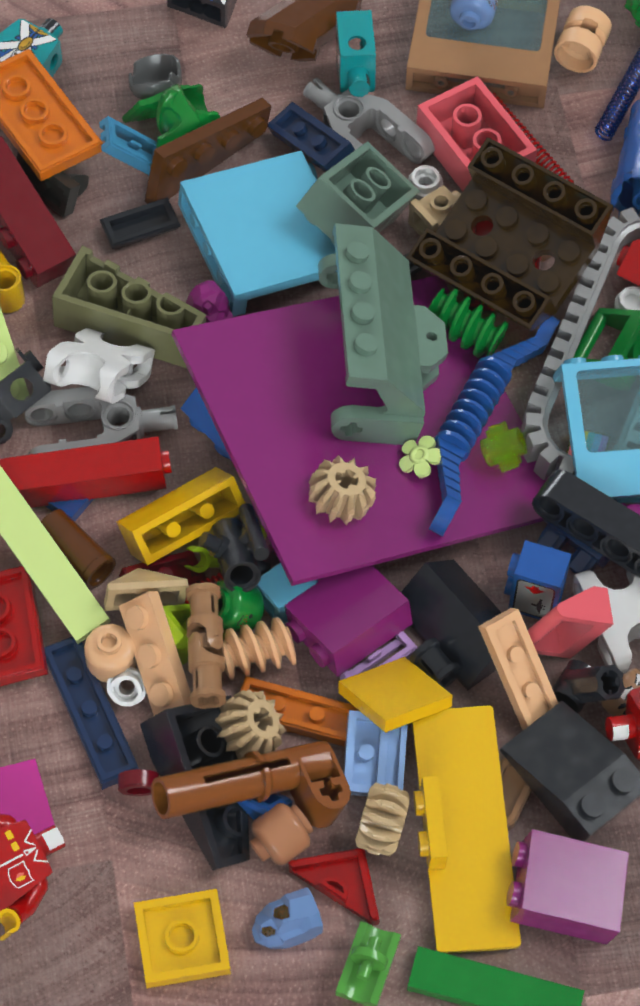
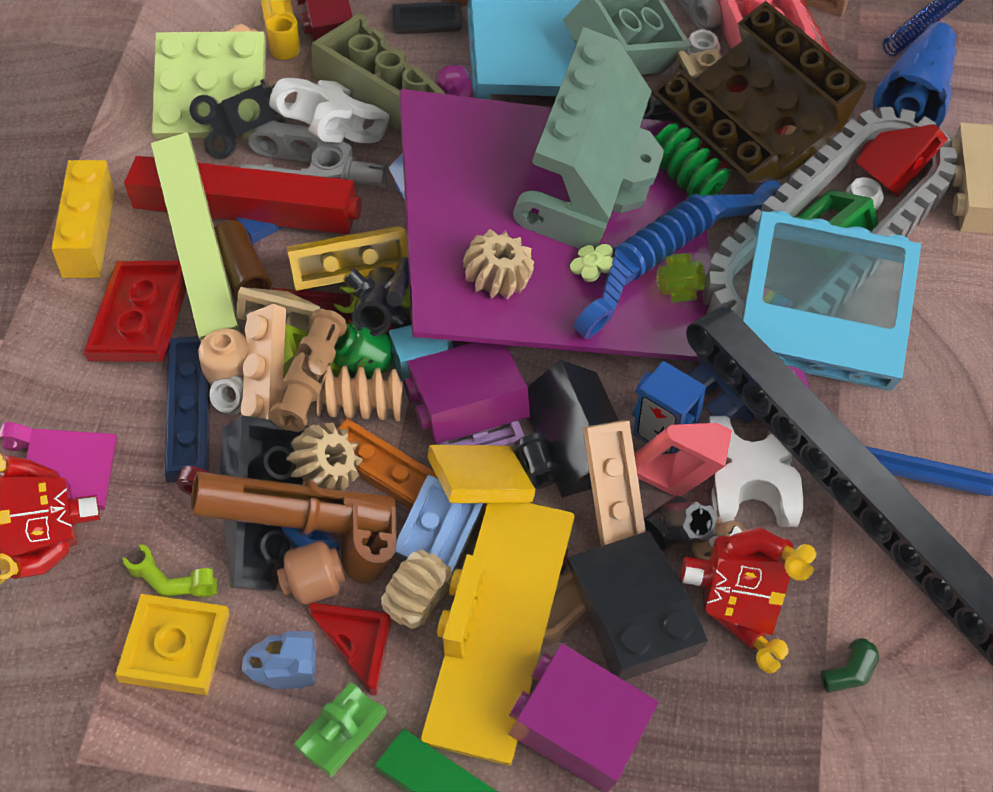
camera: 20 degrees right, 5 degrees down
none -> lime arm [123,544,217,597]

